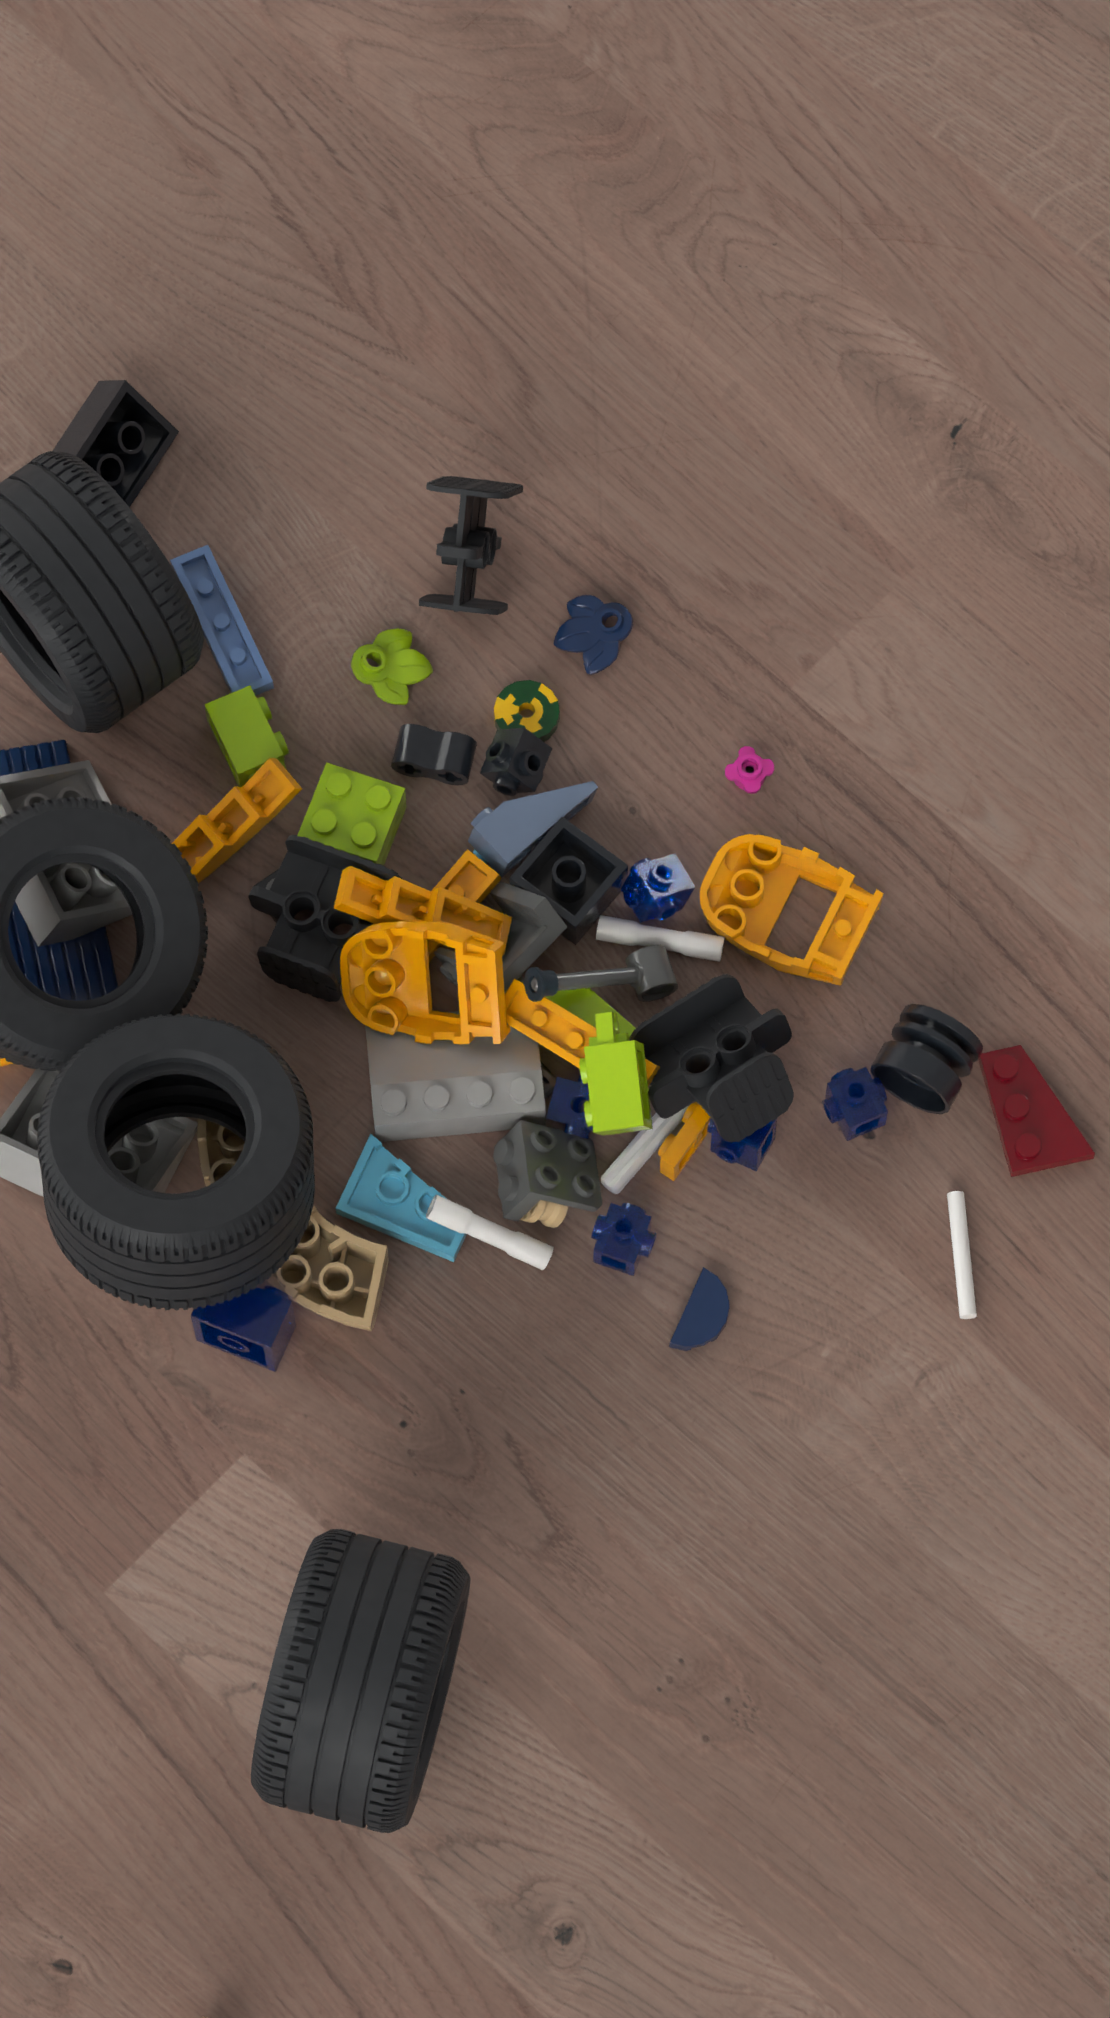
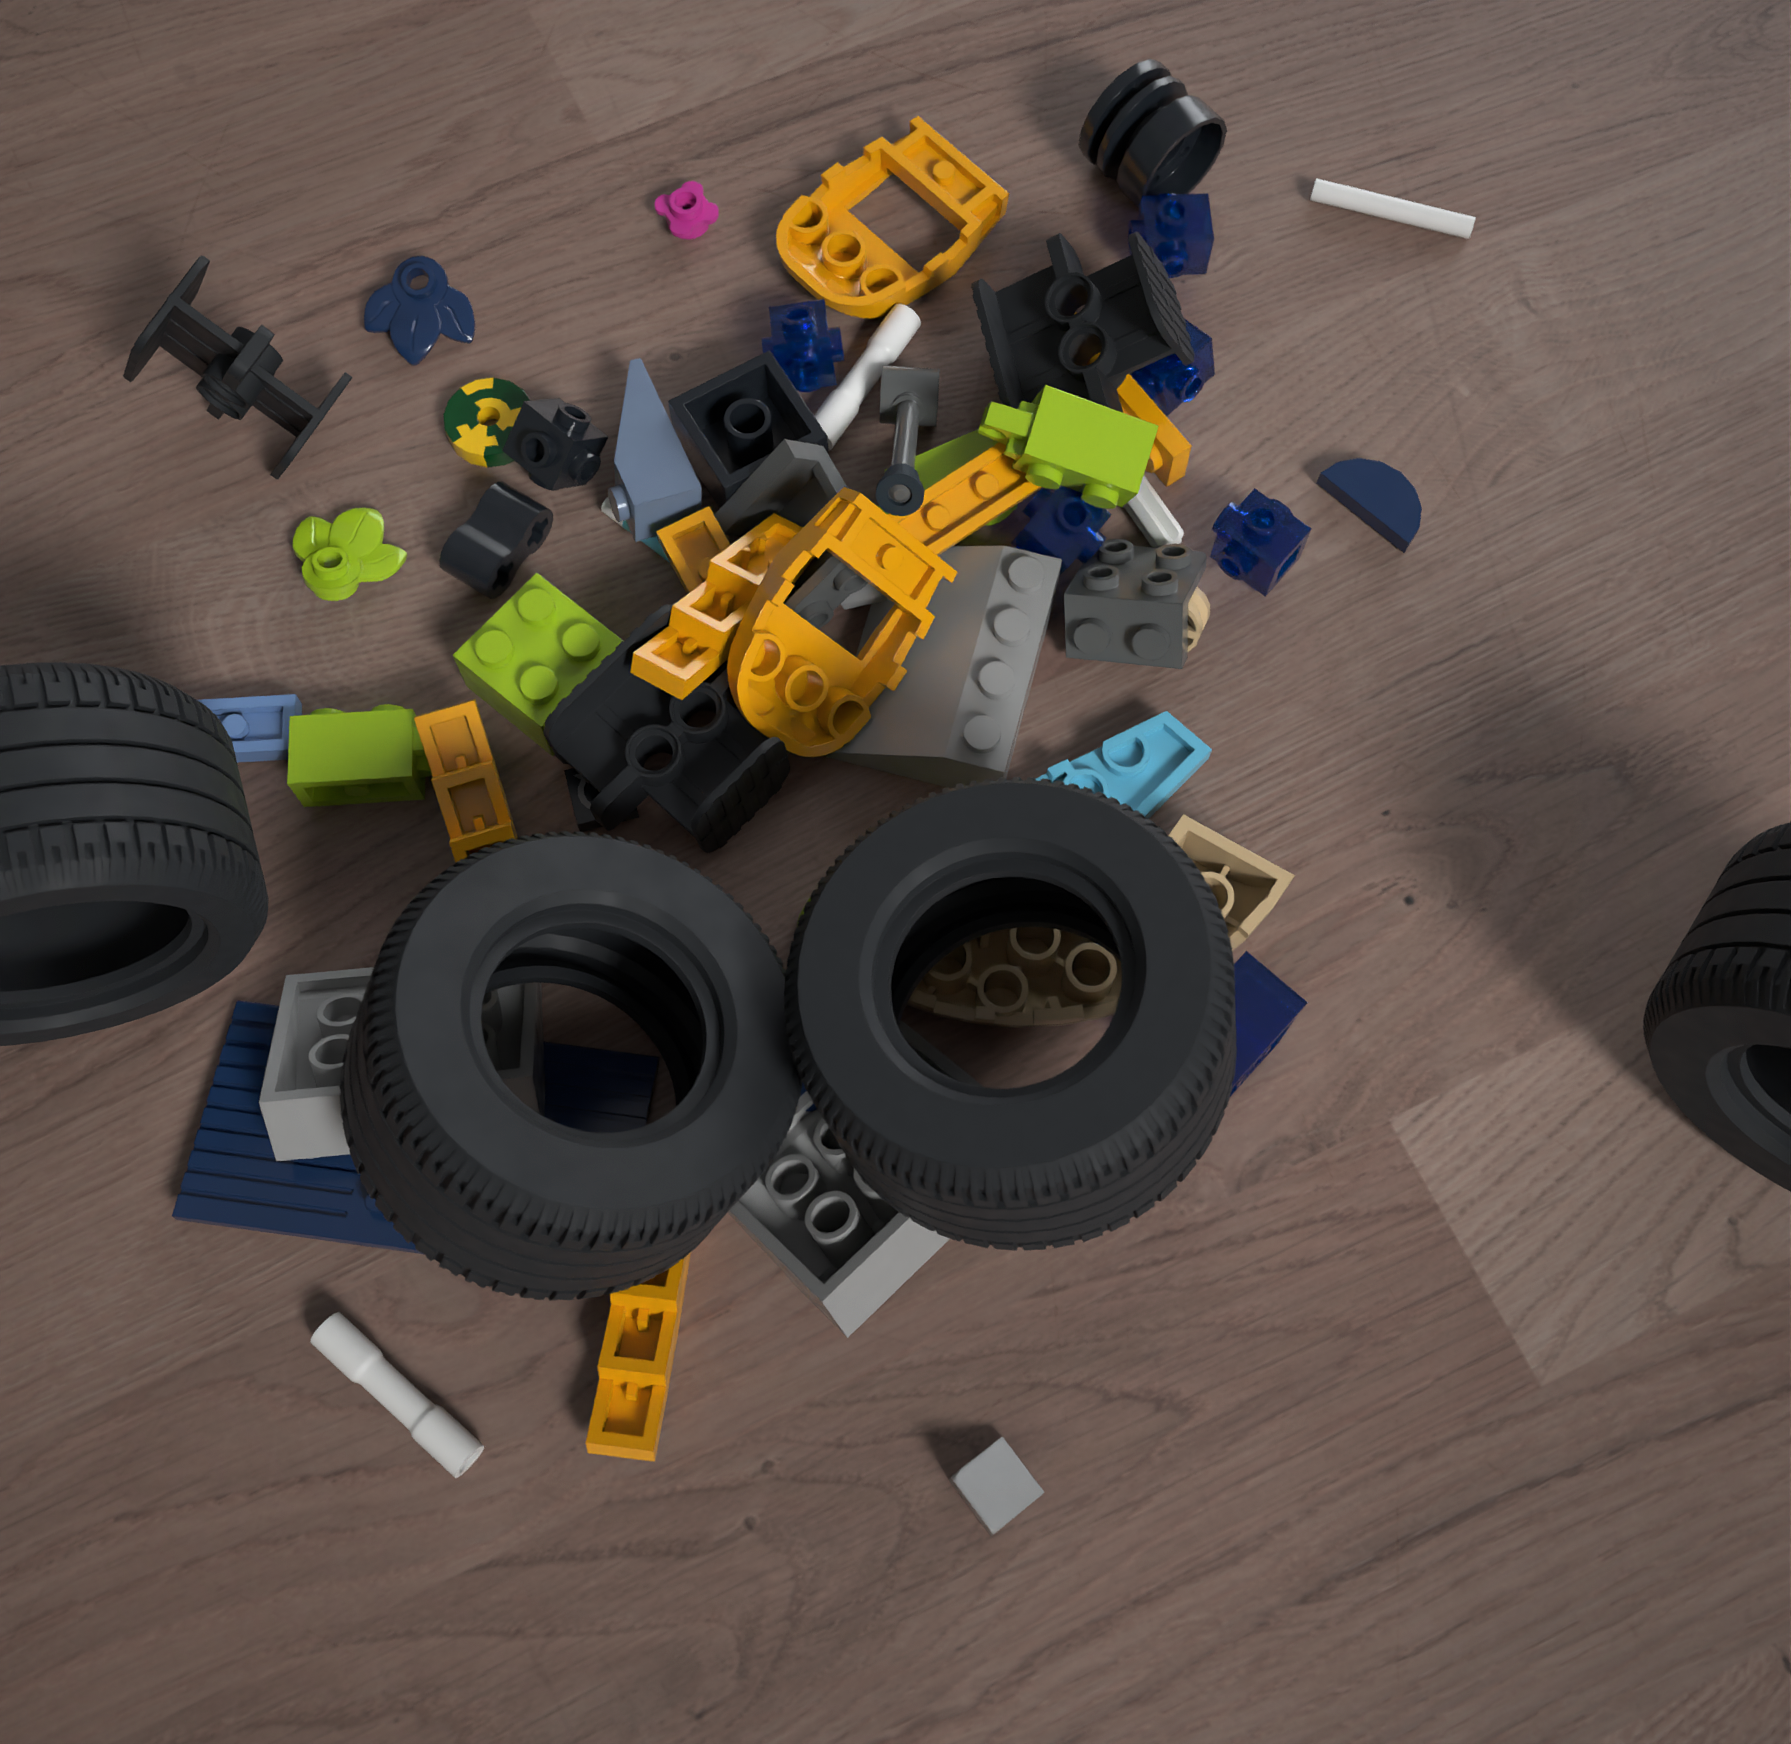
camera: 70 degrees left, 0 degrees up
white piece [426,1194,553,1270] -> none
dark red wing [978,1045,1095,1177] -> none

